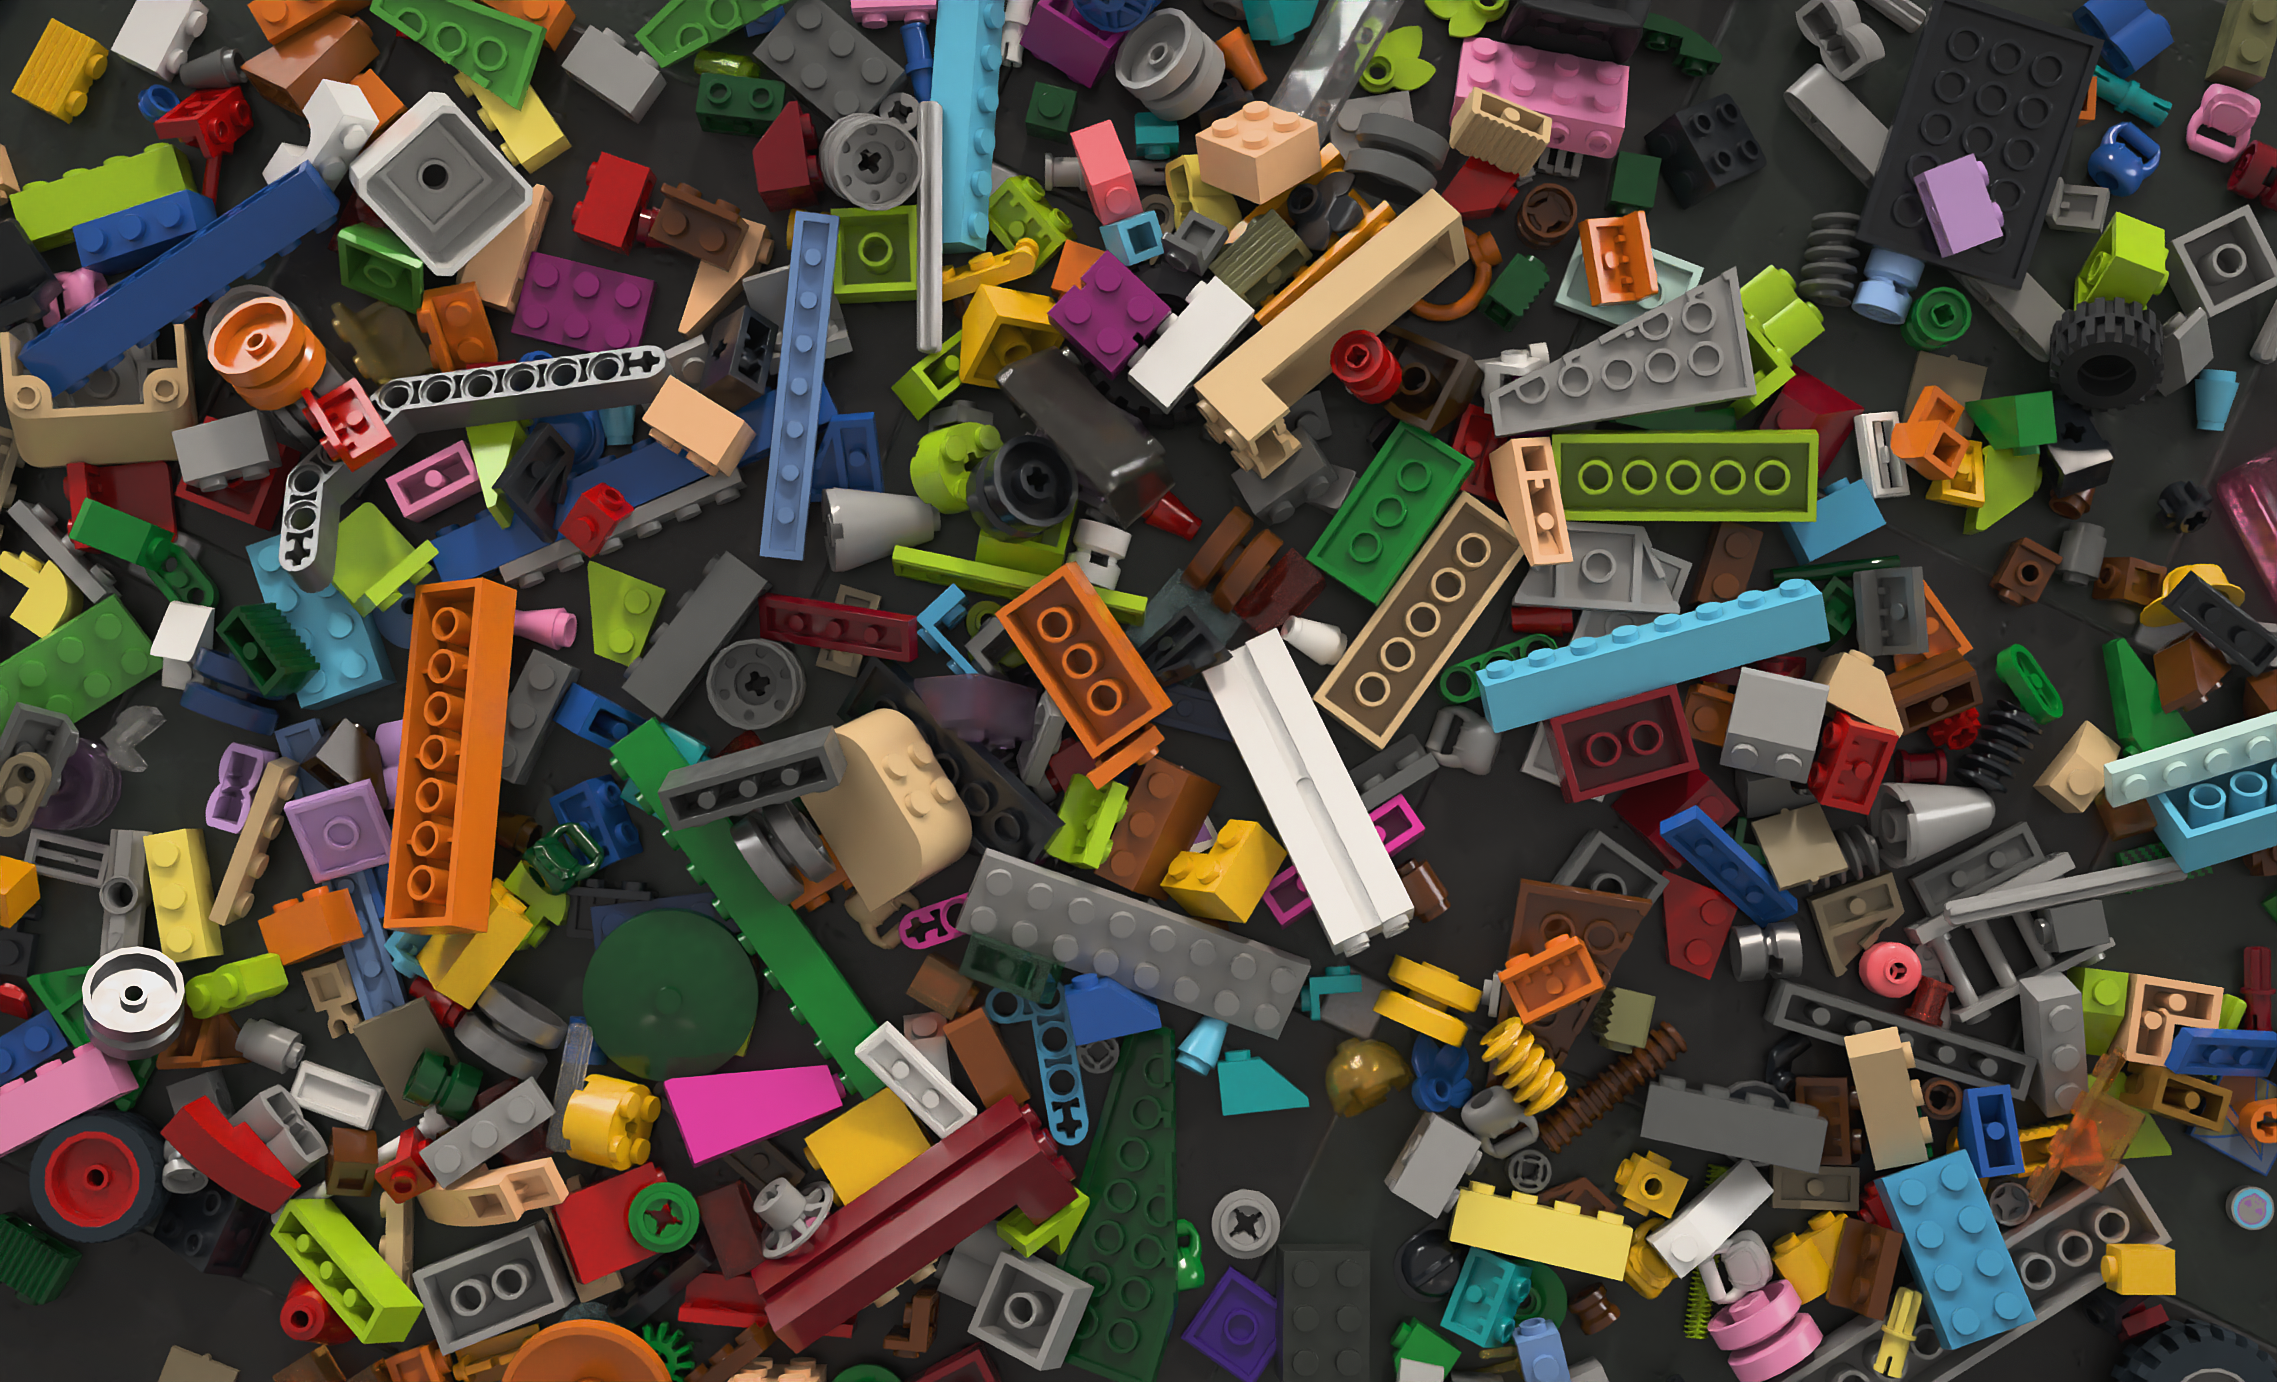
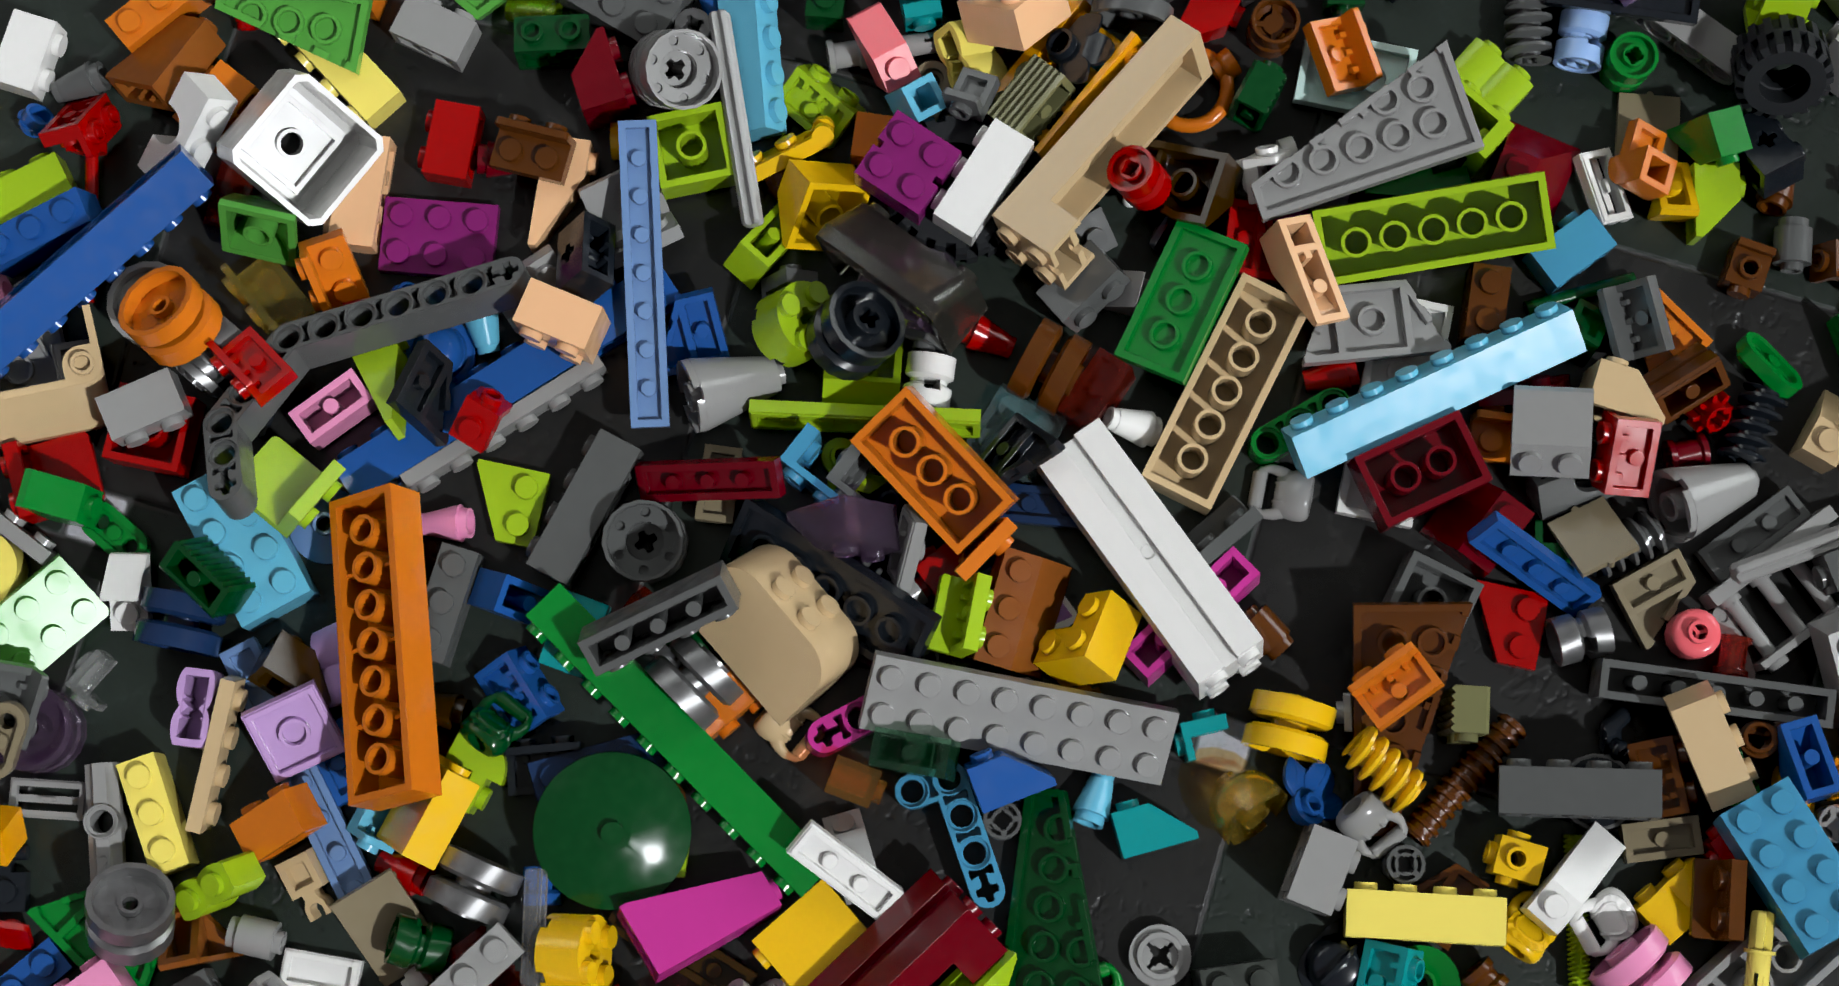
camera: 10 degrees left, 5 degrees down
dark orange slope [942,1003,1032,1109] -> none

